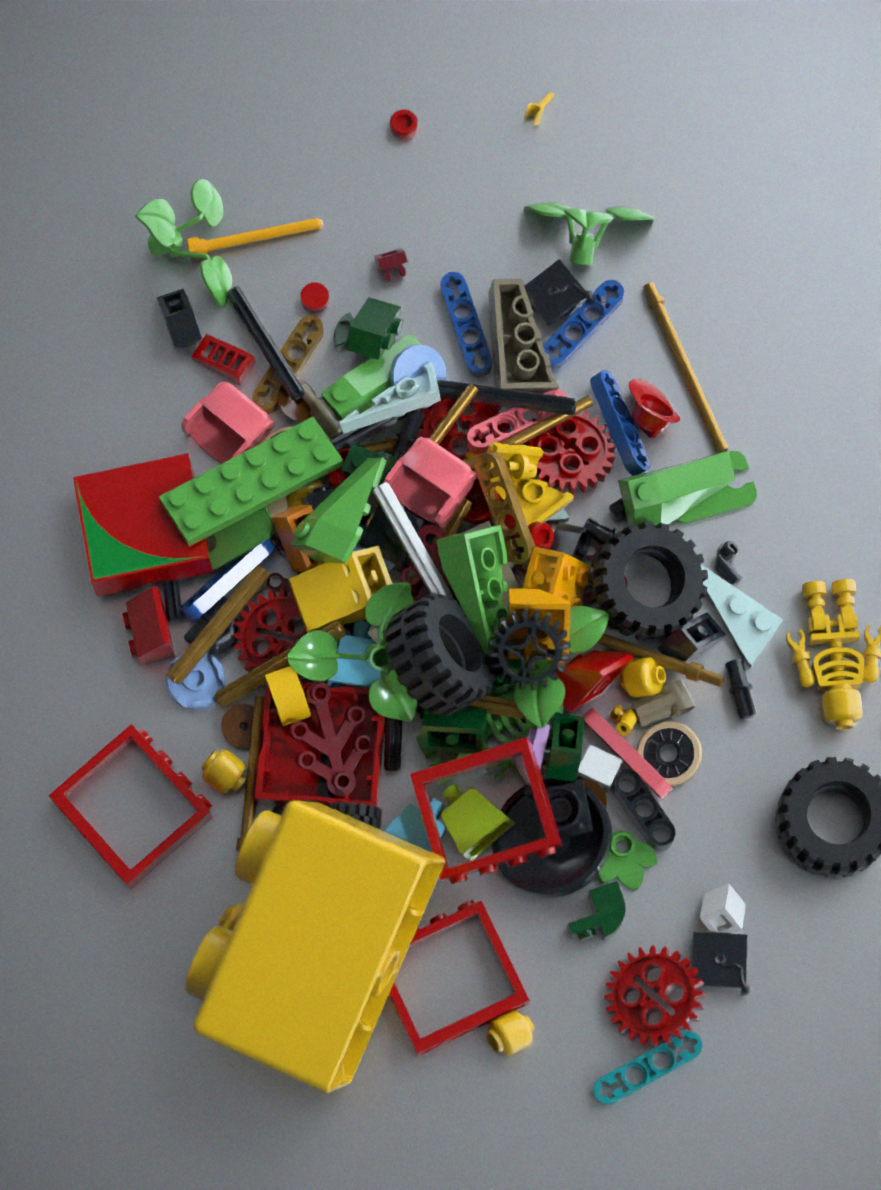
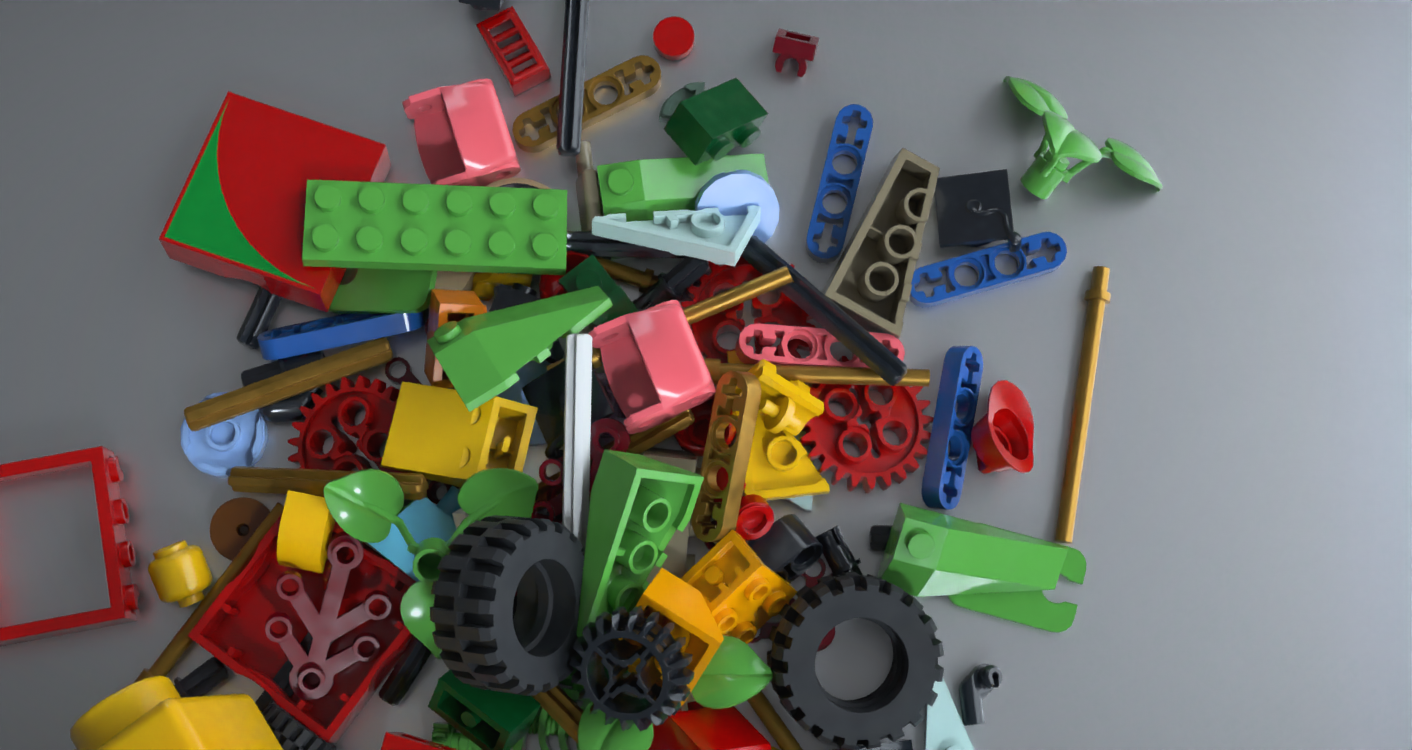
camera: 30 degrees right, 5 degrees up
red slope [122,586,176,666] -> none
reddish brown piece [277,379,316,421] -> none

